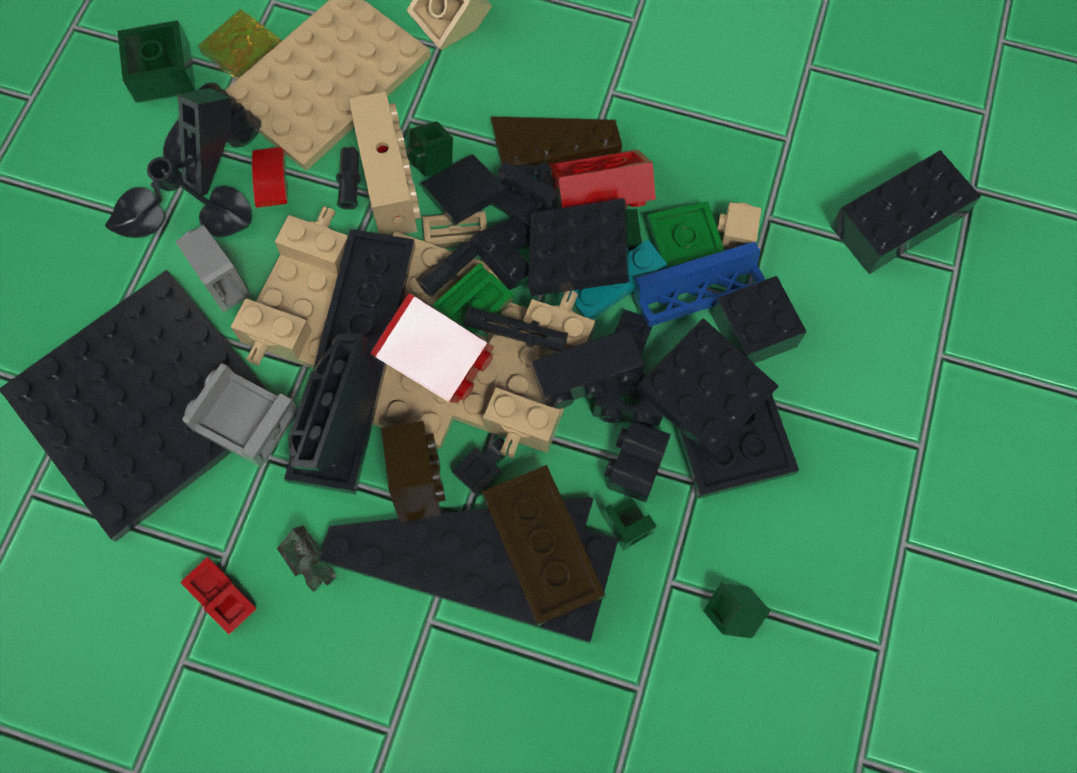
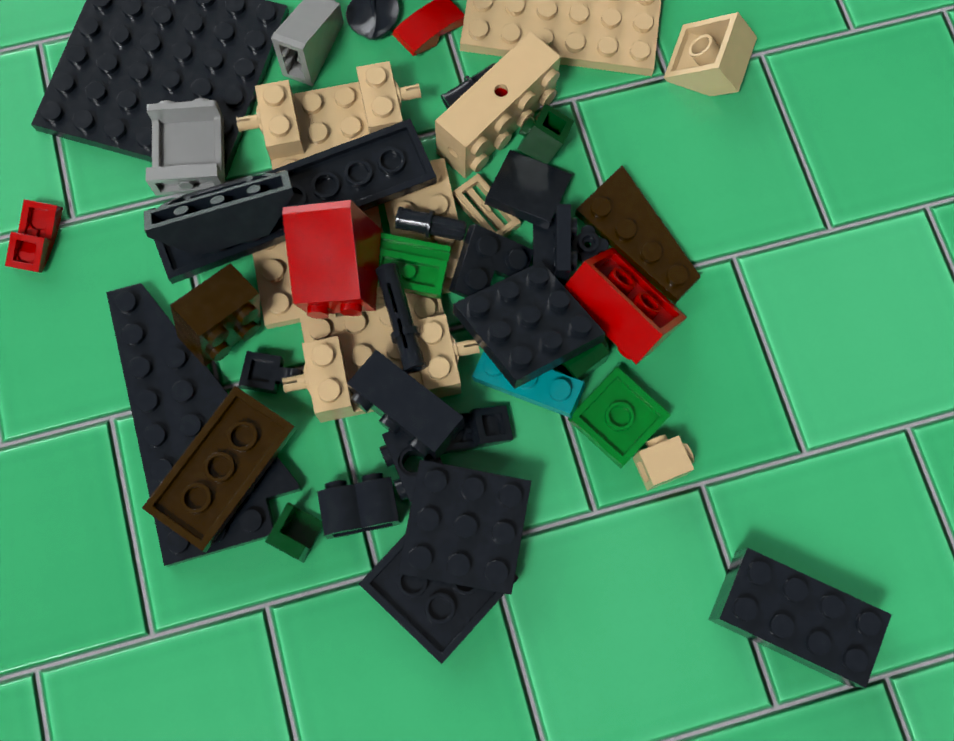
camera: 55 degrees right, 5 degrees up
clear smoke plate [277,525,337,592] -> none
blue fence [634,242,766,327] -> none
dark green panel [703,583,771,638] -> none
black brick [711,276,807,364] -> none

